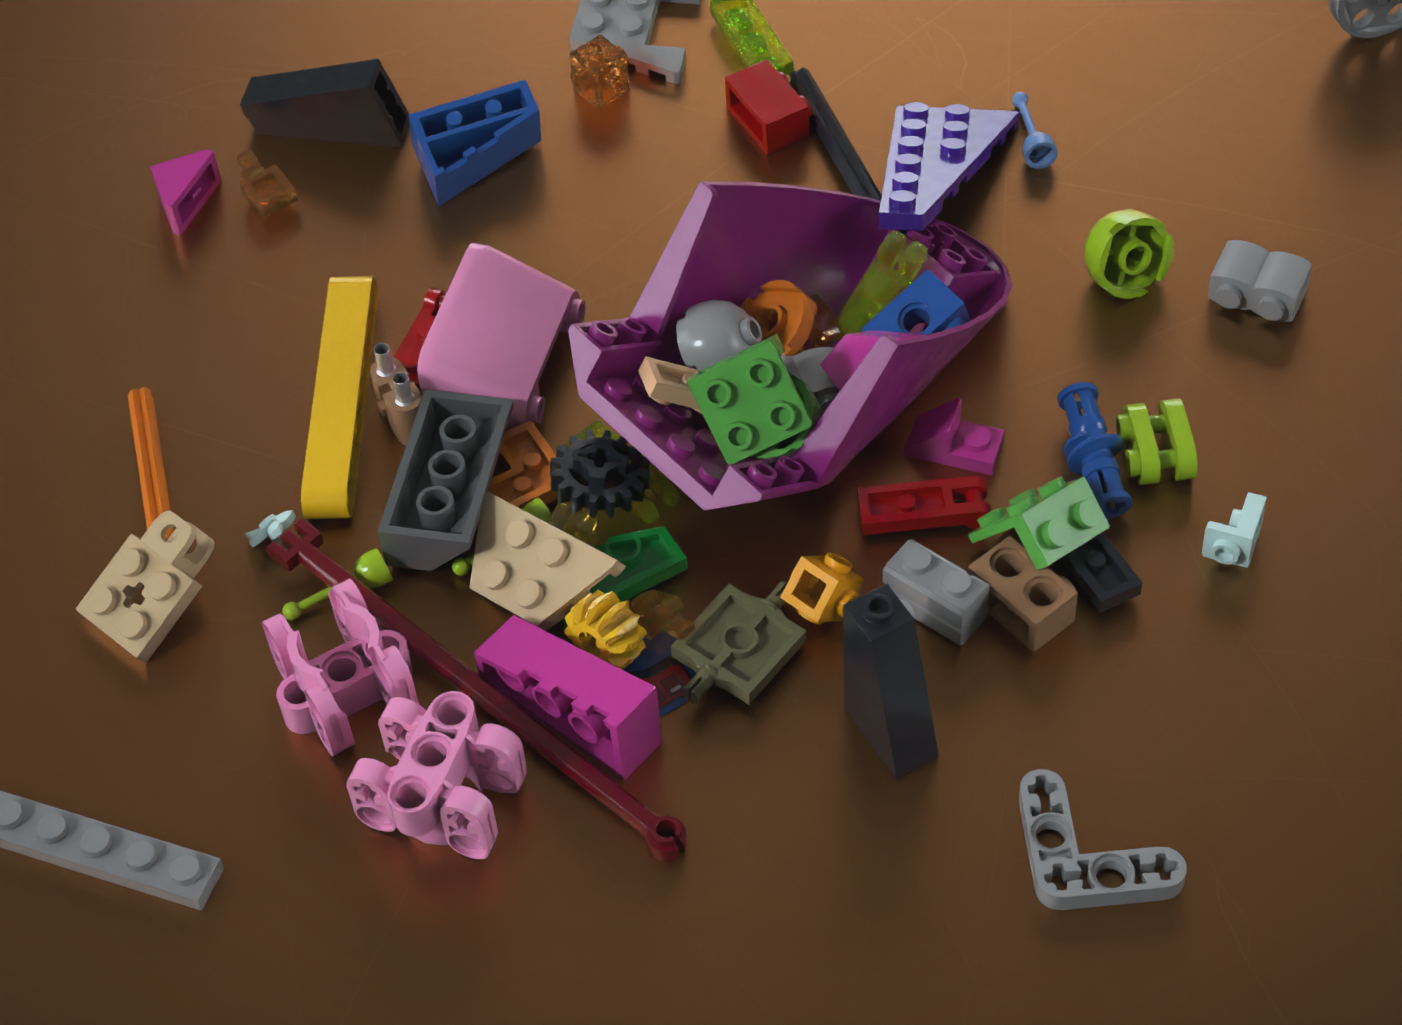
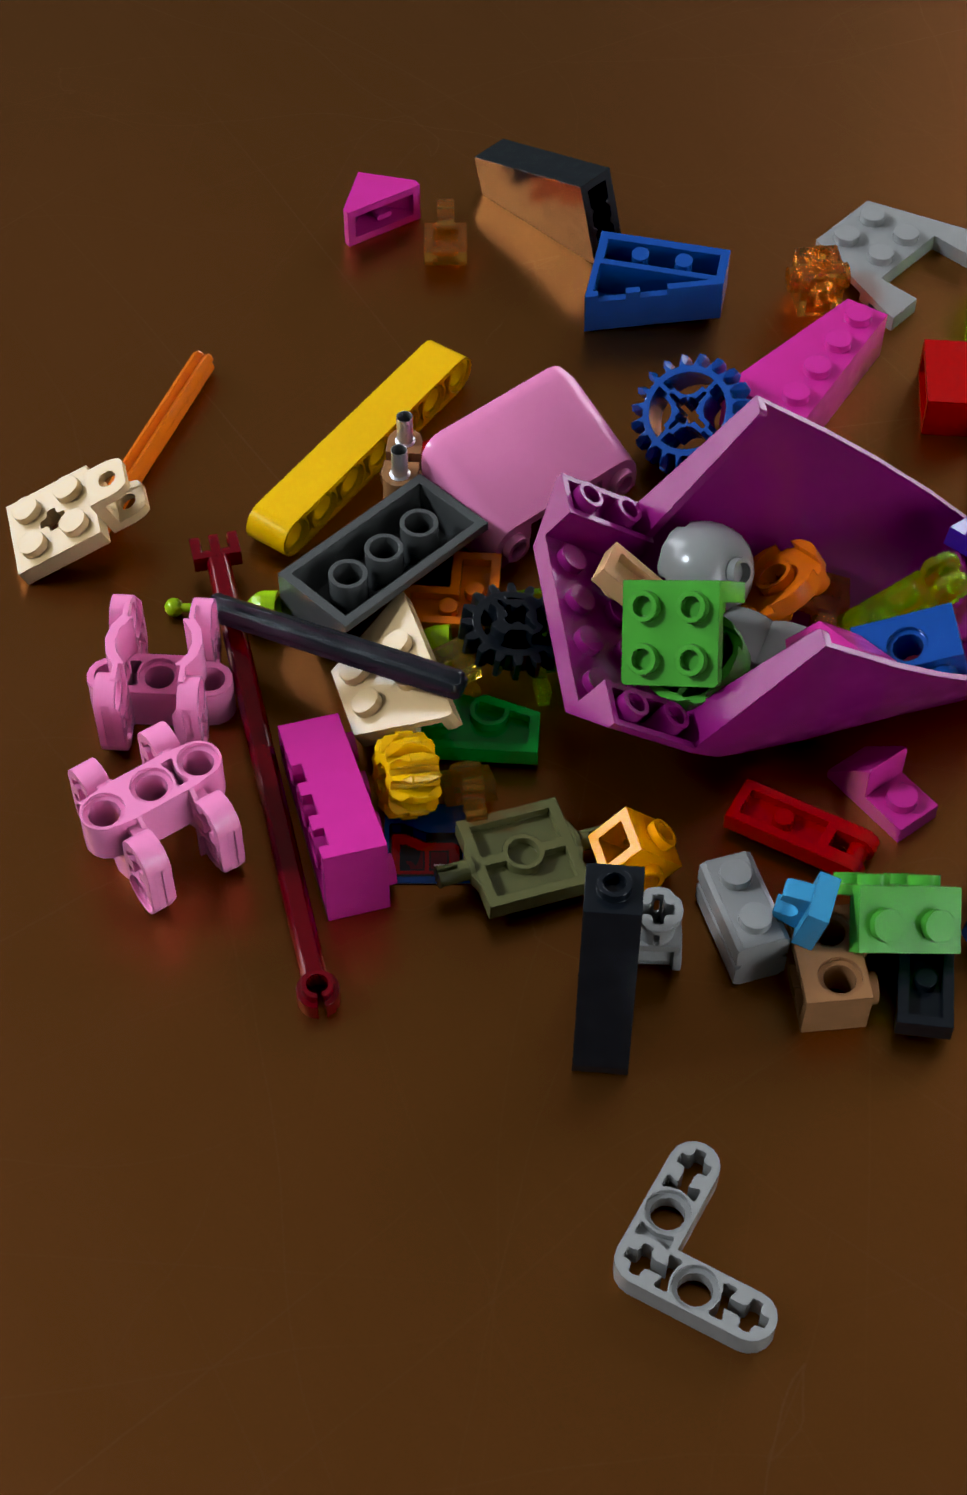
camera: 30 degrees right, 0 degrees up
light aqua plant [245,510,296,548] -> none
none -> black axle [210,593,468,700]
none -> blue gear [631,353,751,474]
none -> dark pink wedge [719,299,888,427]
none -> dark azure tile [772,871,841,950]

